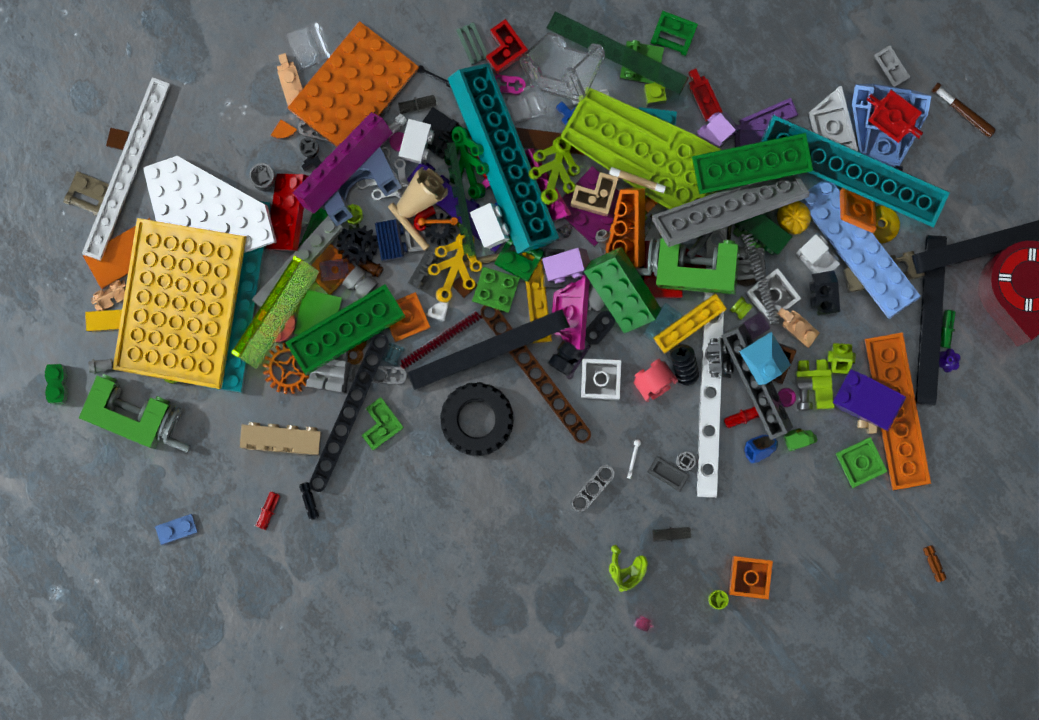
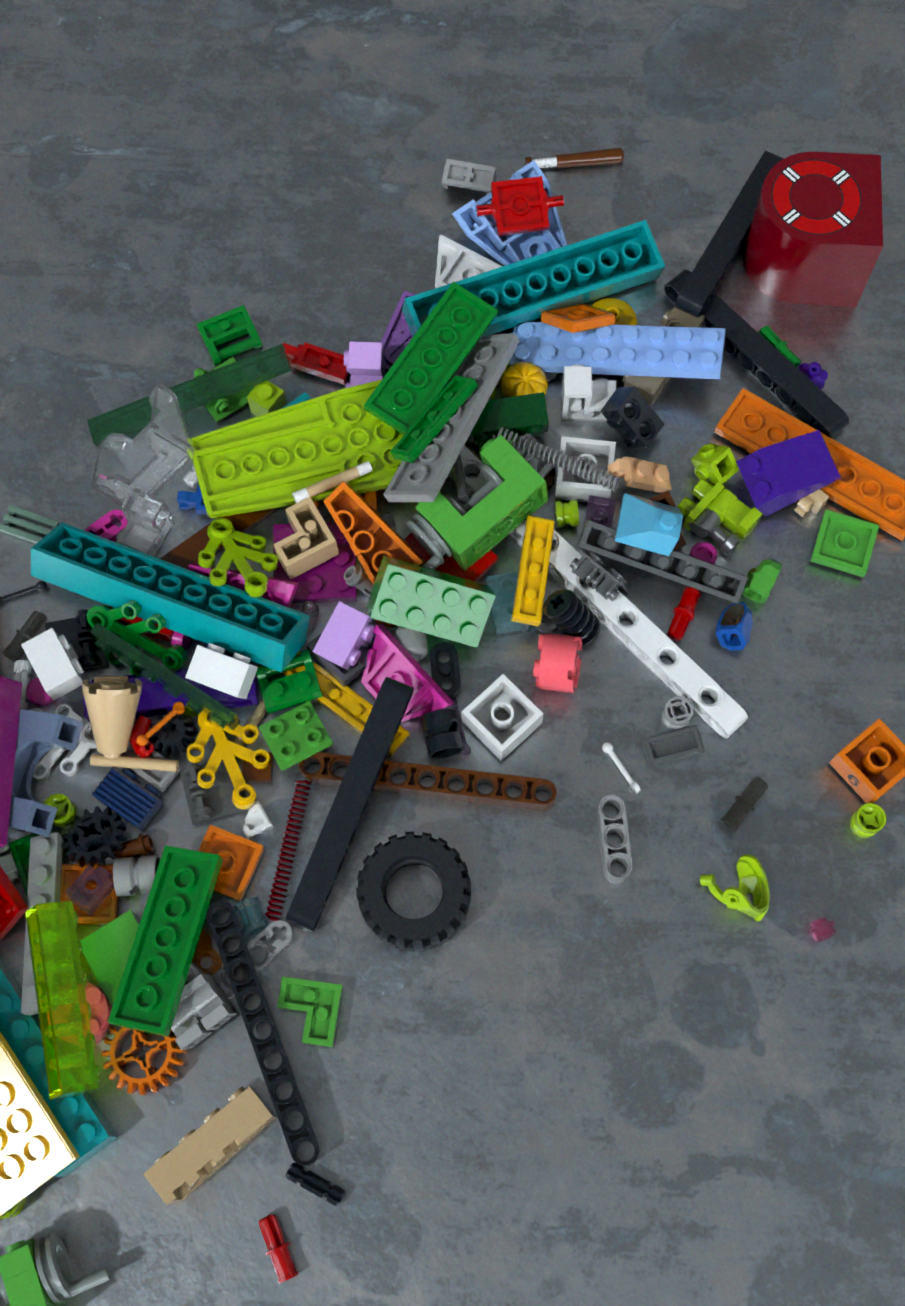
camera: 45 degrees left, 15 degrees down
red brick [486,19,528,75] -> none
none -> green tile [390,375,478,463]

